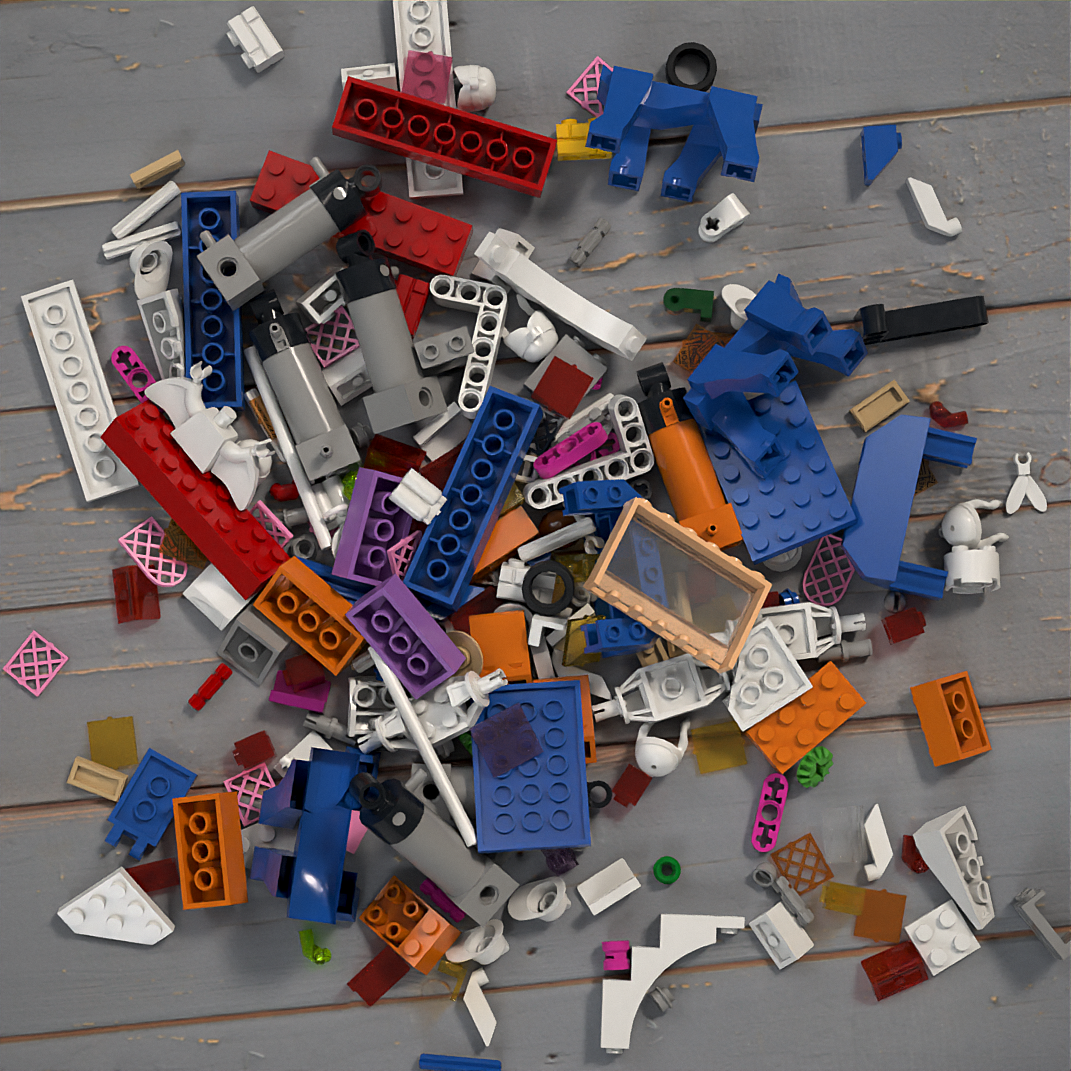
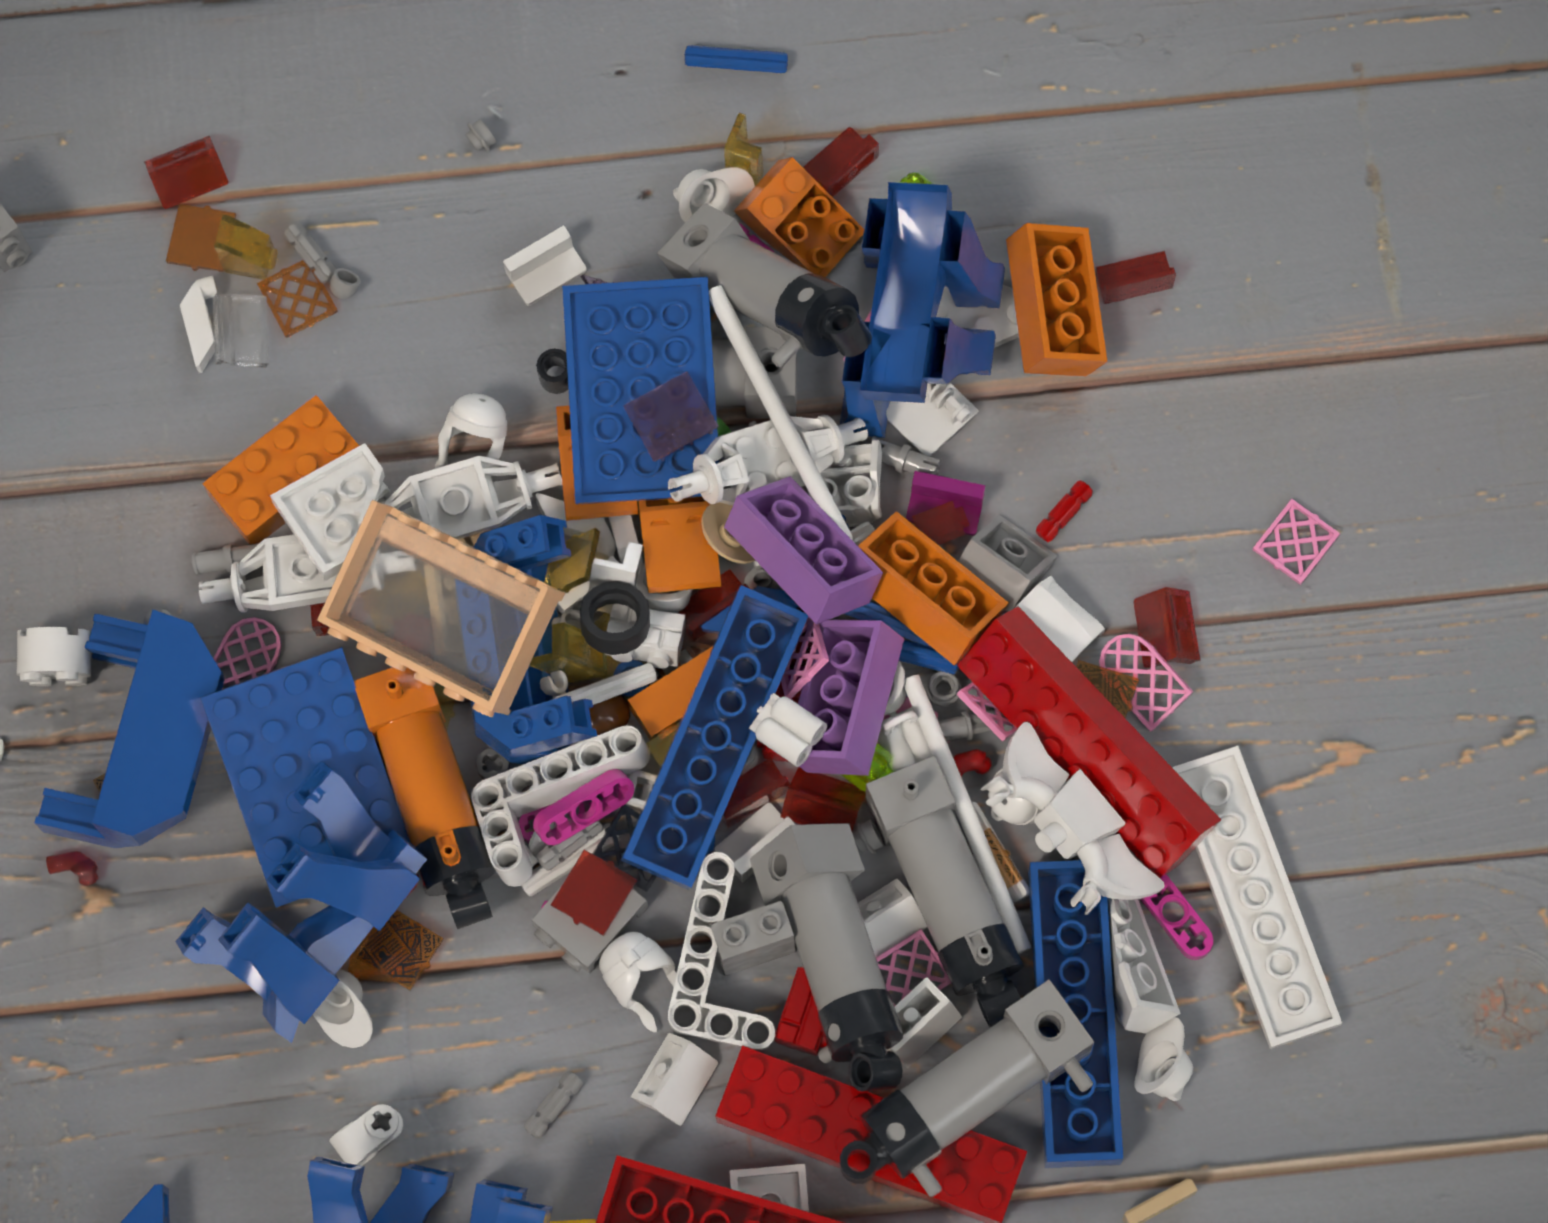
camera: 175 degrees left, 10 degrees down
white plate [57,867,175,945] -> none
tan tile [67,756,129,802] -> none
clear yellow piece [87,716,139,770] -> none
white axle [102,222,182,259] -> none
blue tile [105,748,198,861] -> none
white axle [111,181,181,239] -> none
bright pink window [223,762,276,827] -> none
clear red brick [232,730,277,769] -> none
white piece [463,967,497,1047] -> none
white arch [474,231,647,361] -> none
white piece [508,876,571,922] -> none
white arch [600,914,745,1053] -> none
dark pink wheel [602,940,631,970] -> none
clear red brick [612,763,652,808] -> none
green plate [653,856,681,884] -> none
dark green leg [663,288,714,322] -> none
clear yellow piece [691,720,747,774] -> none
white panel [748,901,814,970] -> none
dark pink beam [751,773,788,852] -> none
blue plate [777,588,800,606] -> none
bright green gear [797,746,833,788] -> none
tan tile [849,379,910,433] -> none
black beam [853,296,989,345] -> none
clear red brick [881,607,926,645] -> none
clear red arm [901,835,929,874] -> none
white plate [903,899,981,976] -> none
white piece [906,177,962,237] -> none
orange slope [910,671,992,767] -> none
white wedge [913,806,995,930] -> none
white hair [939,499,1009,550] -> none

